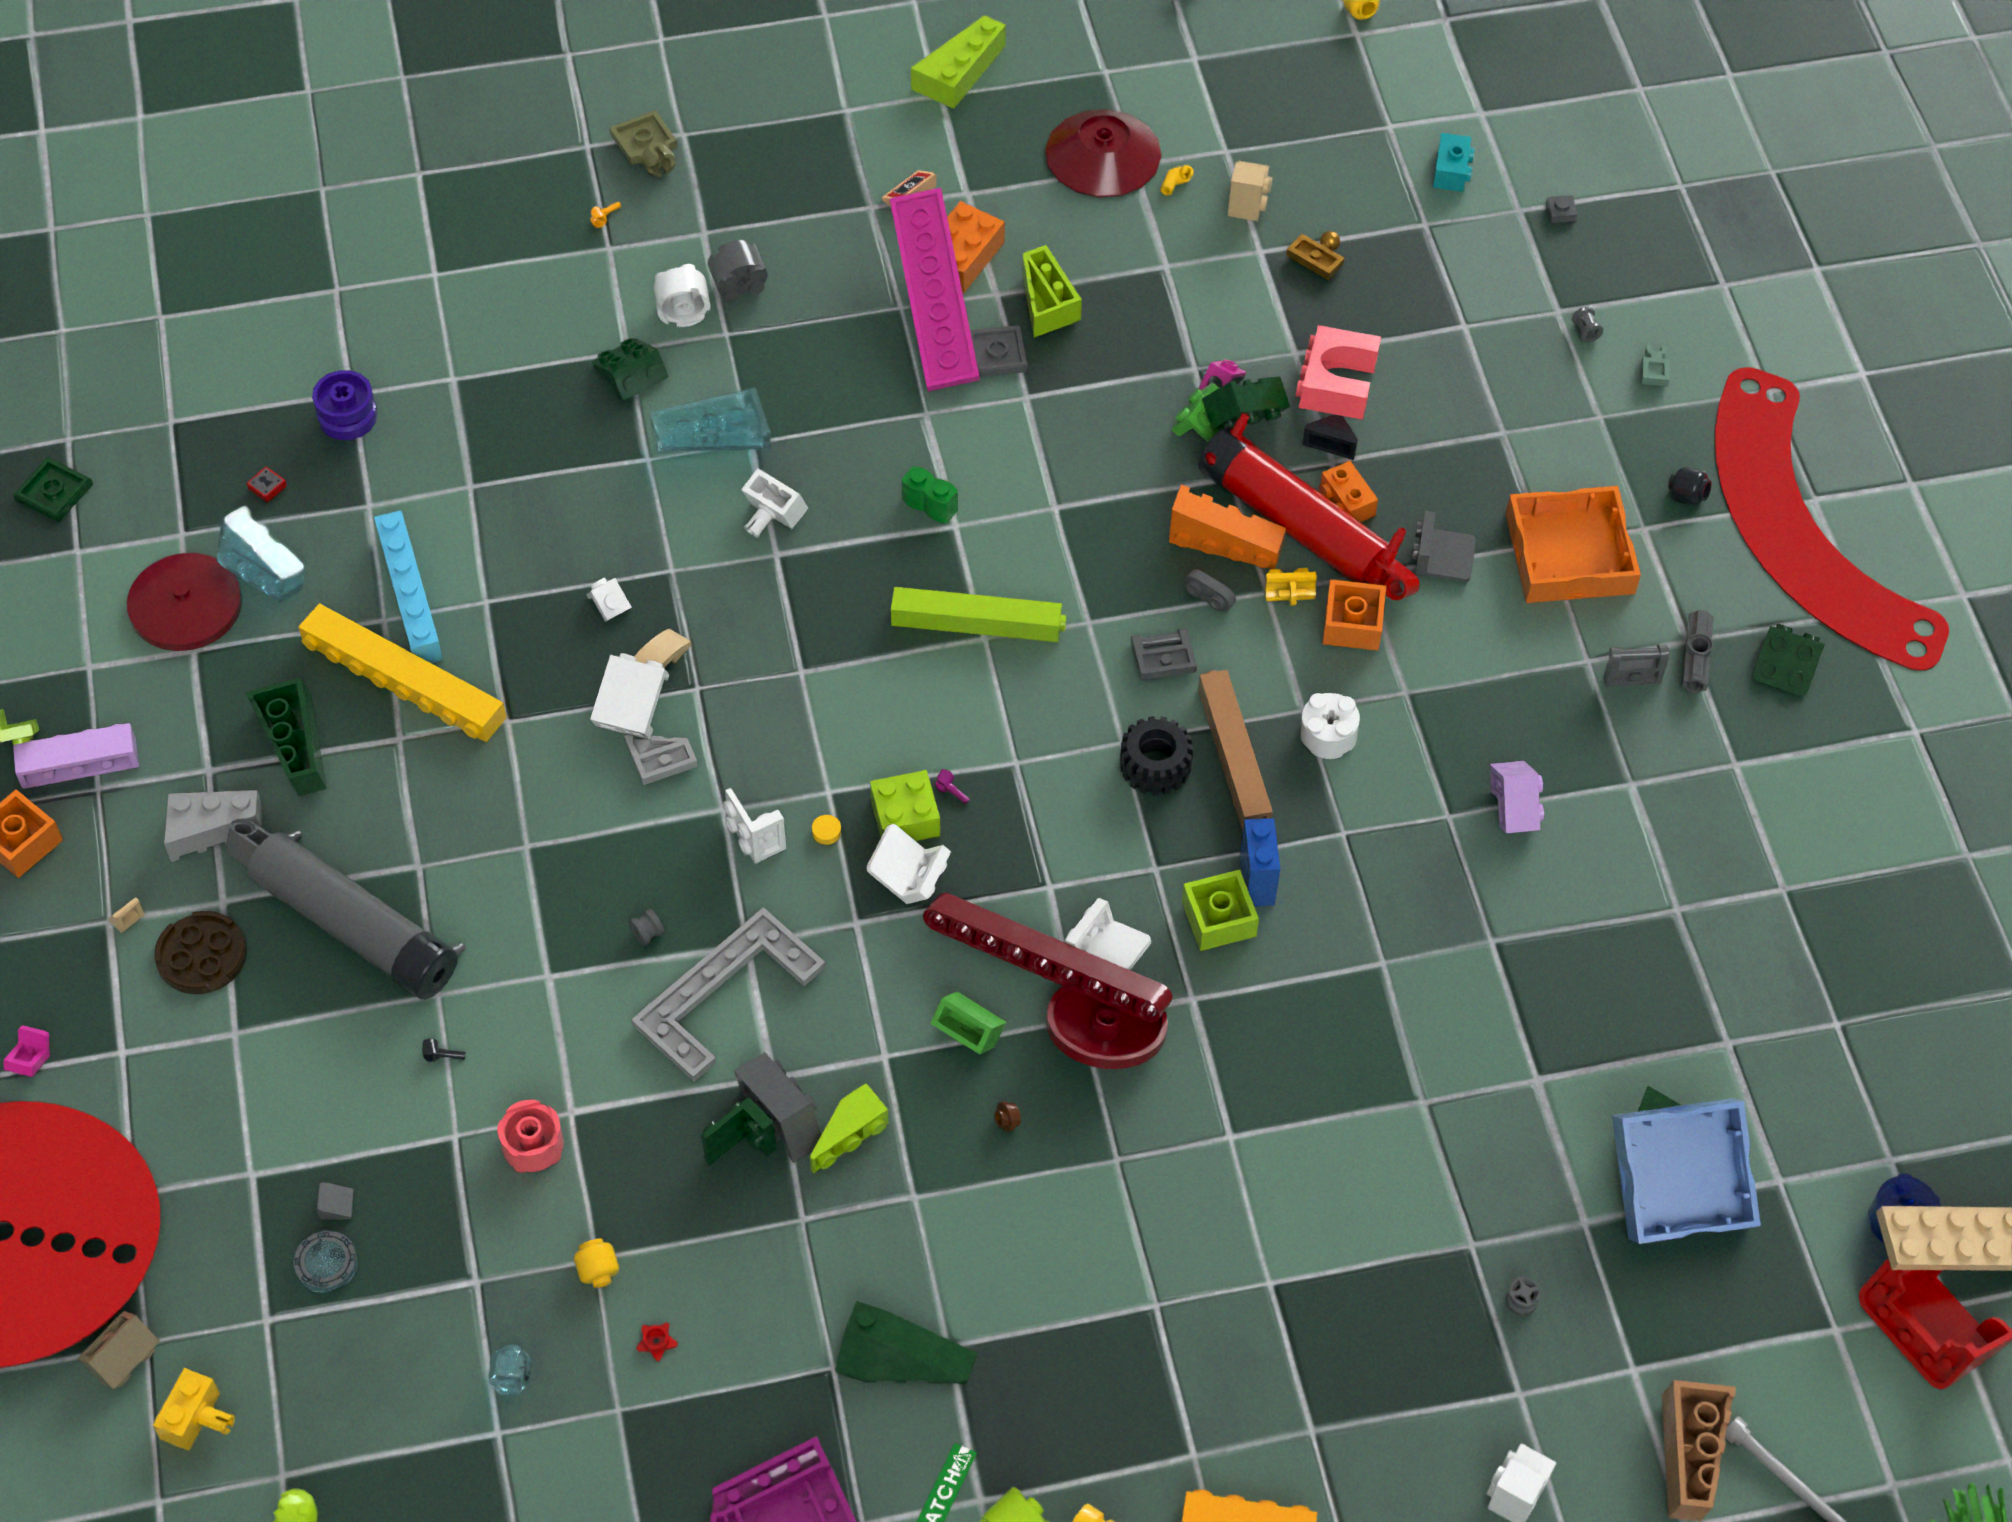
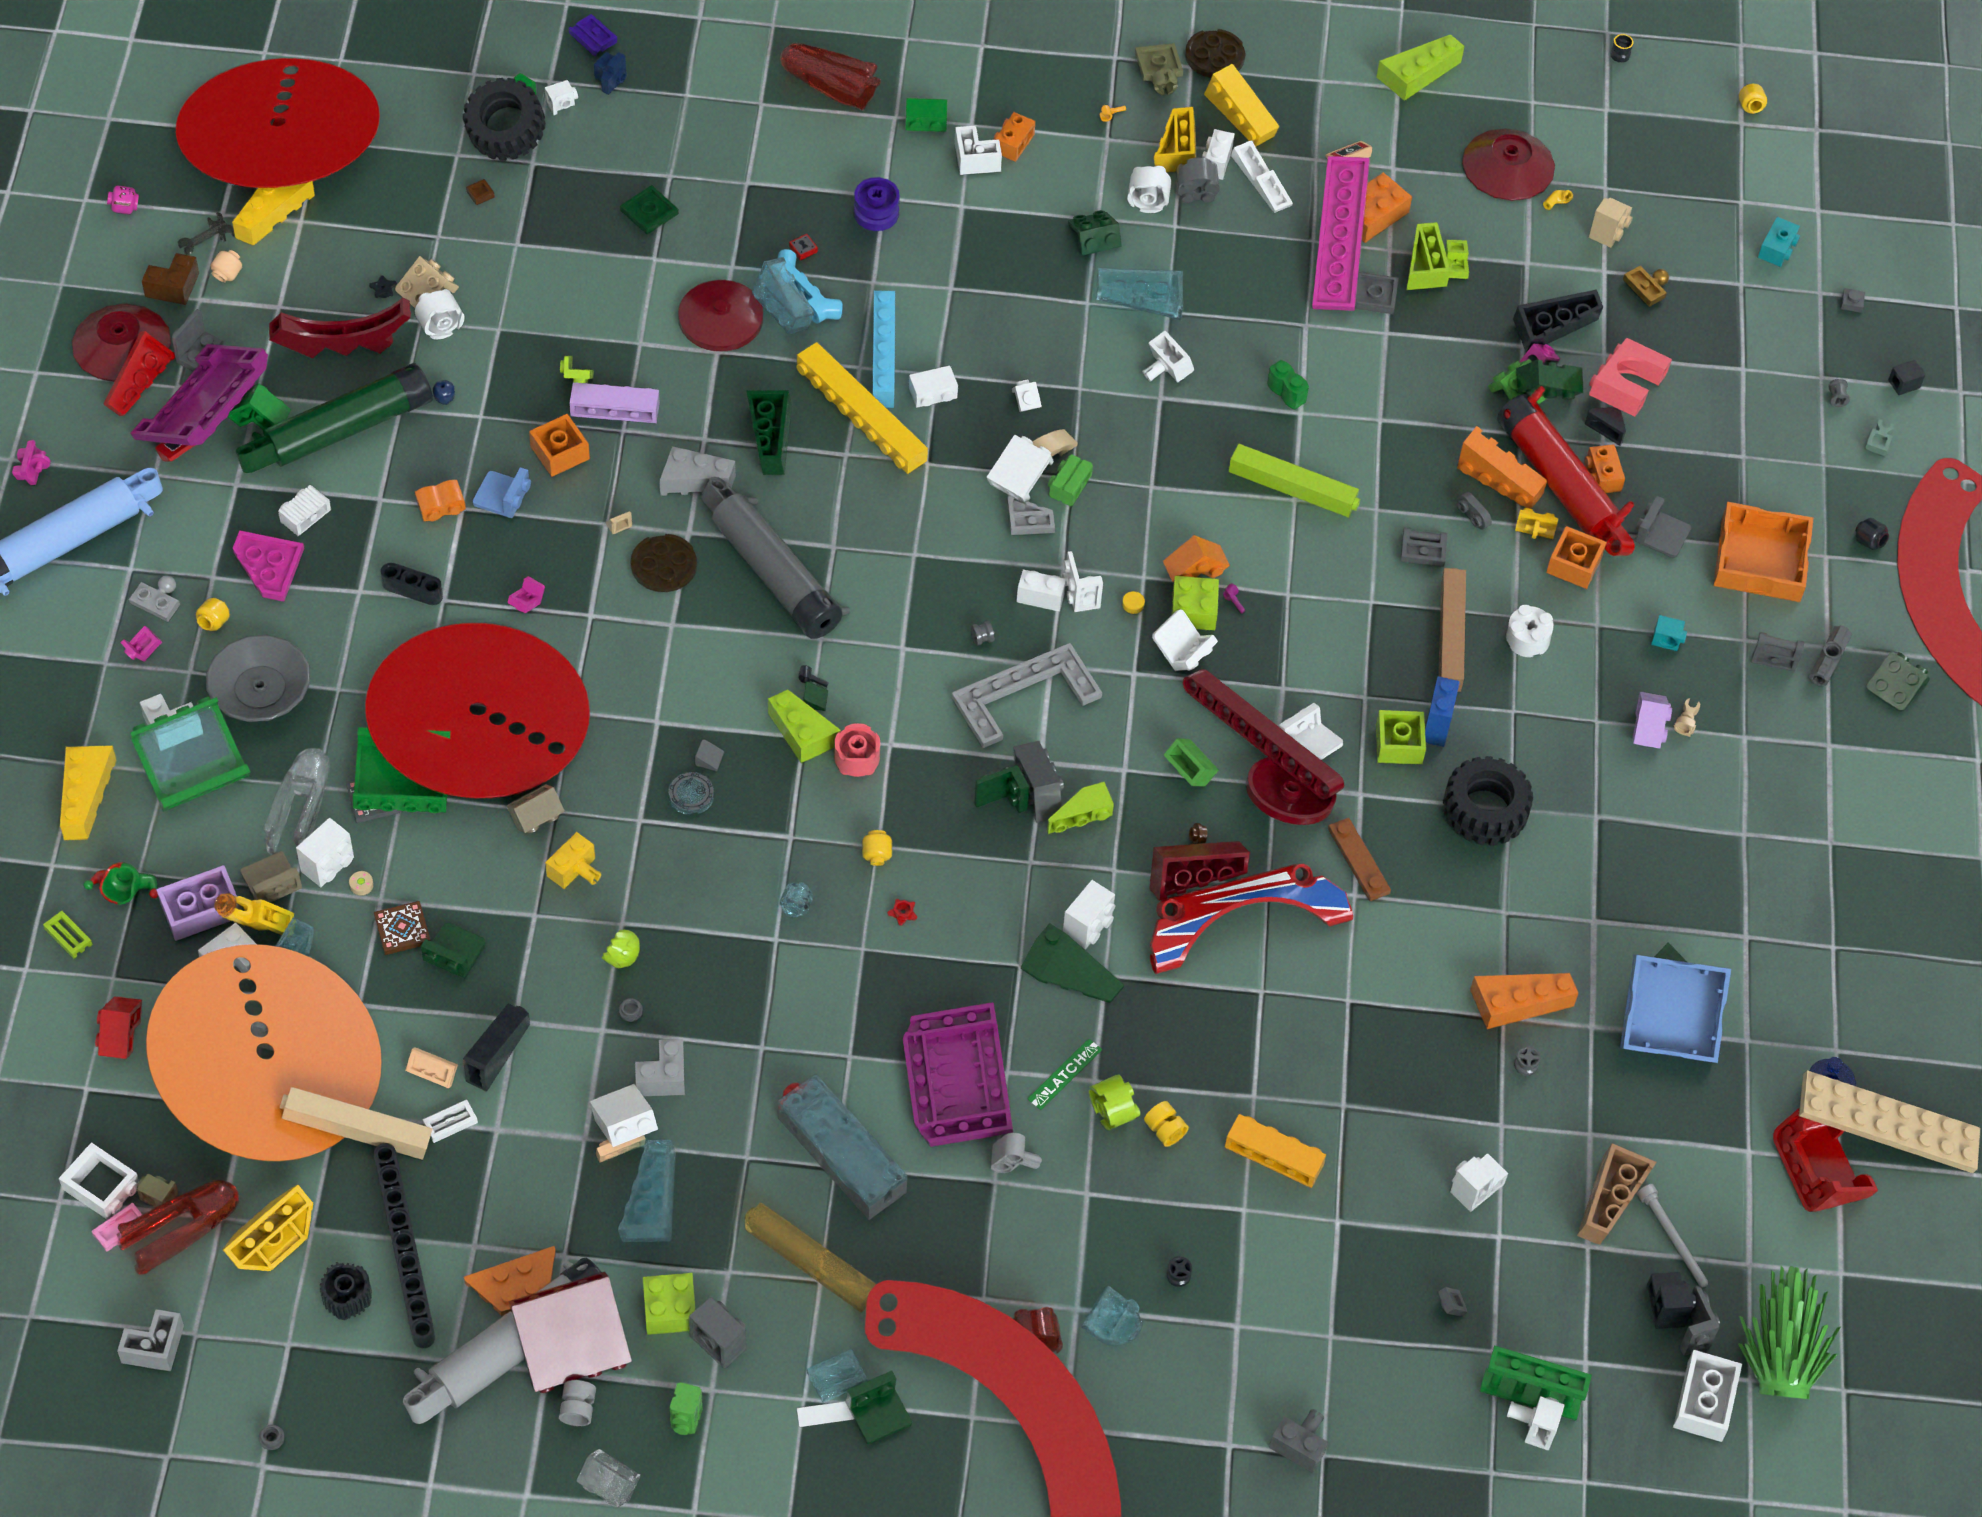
camera: 15 degrees right, 0 degrees up
black tyre [1120,716,1193,796] -> none
none -> medium azure plate [768,249,843,324]
none -> lime wedge [768,689,841,763]
none -> clear red piece [780,43,881,111]
none -> dark green slope [803,682,828,711]
none -> green brick [906,98,947,132]
none -> white brick [909,366,958,408]
none -> white brick [955,125,1002,175]
none -> orange brick [993,112,1036,162]
none -> white brick [1017,570,1066,612]
none -> bright green brick [1048,454,1093,506]
none -> white brick [1063,880,1115,950]
none -> dark red wedge [1149,841,1250,901]
none -> red panel [1150,864,1353,974]
none -> yellow wedge [1154,107,1196,172]
none -> orange brick [1163,535,1230,582]
none -> dark brown tile [1185,29,1246,78]
none -> white brick [1202,129,1234,180]
none -> yellow wedge [1204,64,1279,147]
none -> white slope [1231,140,1293,213]
none -> dark orange plate [1328,817,1391,901]
none -> black tyre [1443,756,1533,845]
none -> lime slope [1446,240,1469,279]
none -> orange wedge [1470,973,1578,1029]
none -> black wedge [1513,289,1603,353]
none -> teal brick [1651,615,1687,651]
none -> tan piece [1674,698,1700,737]
none -> black brick [1888,360,1925,396]

